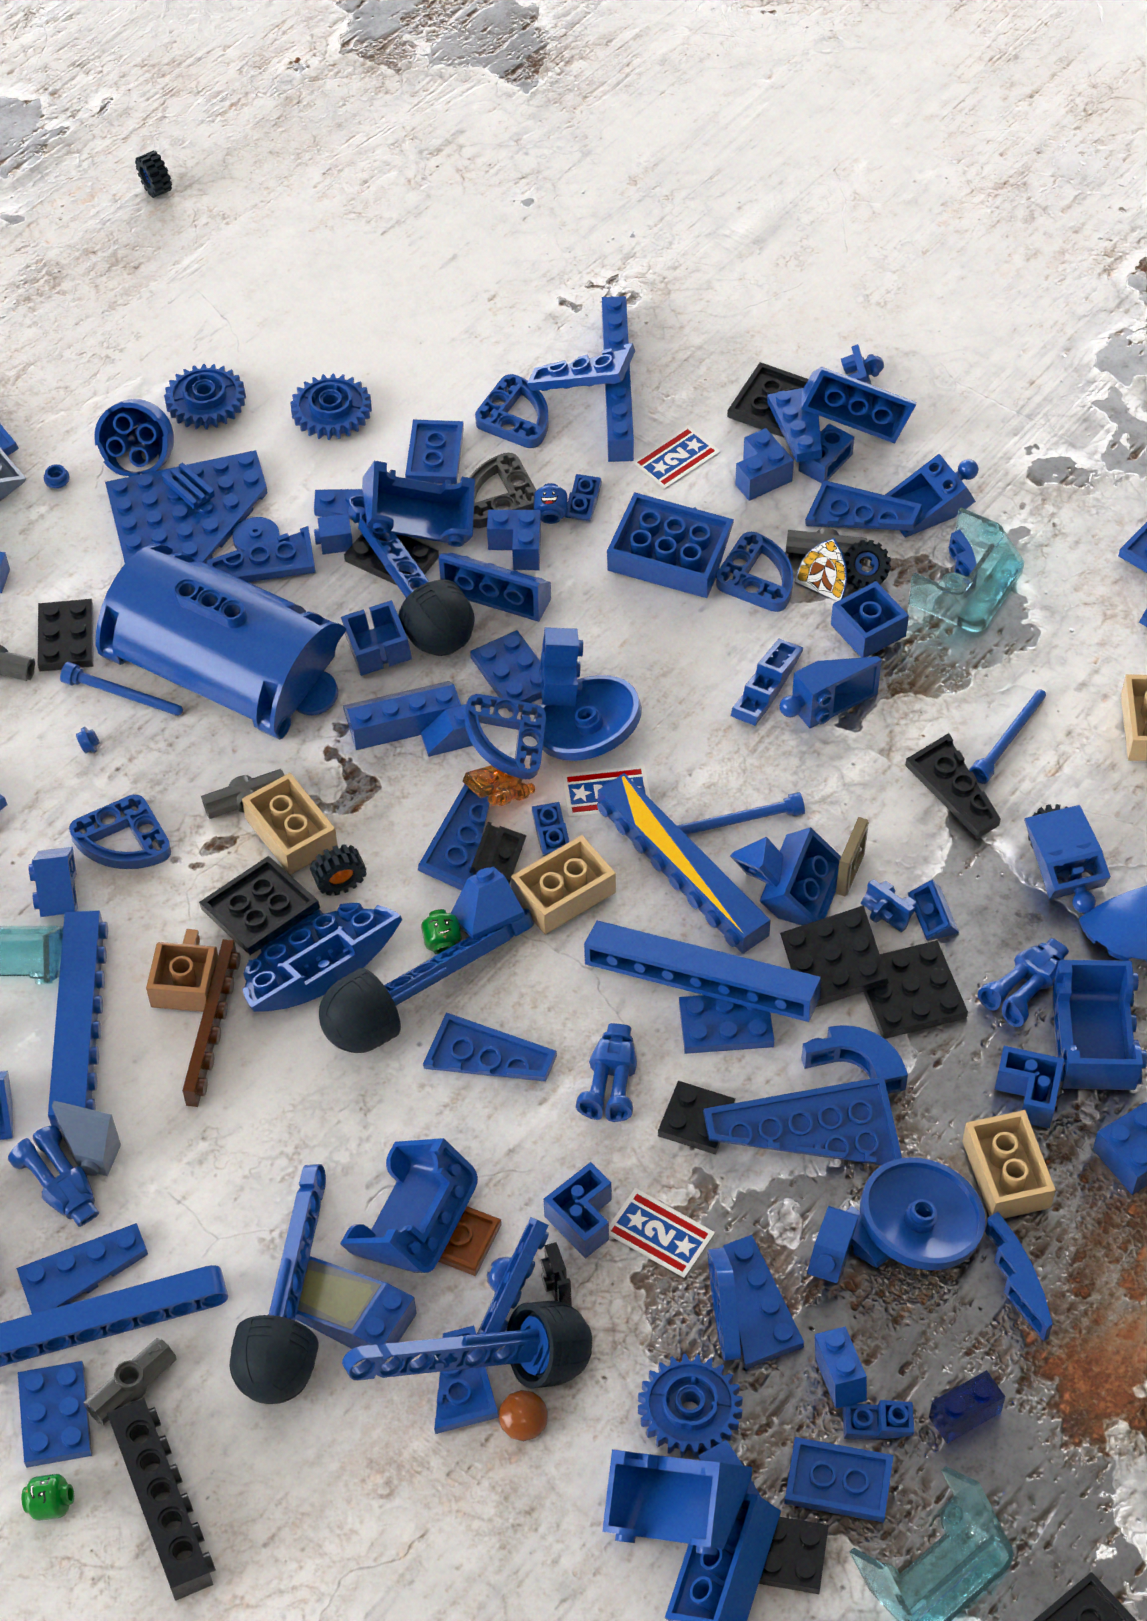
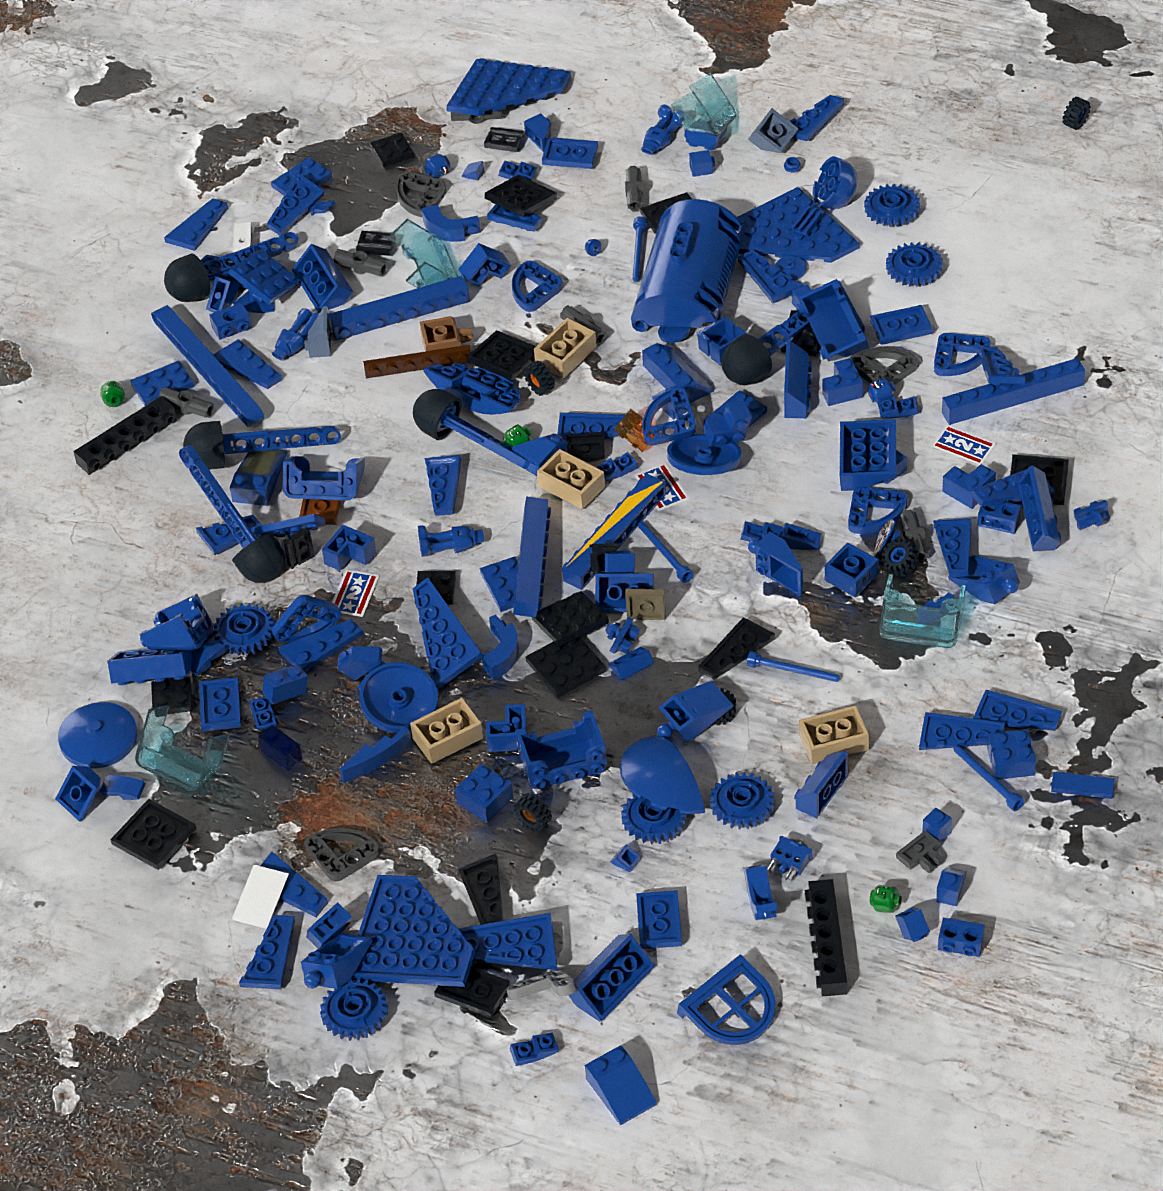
camera: 75 degrees right, 5 degrees down
dark orange hair [499,1390,548,1442] -> none
blue piece [978,938,1069,1027] -> none
none -> black plate [589,543,619,572]

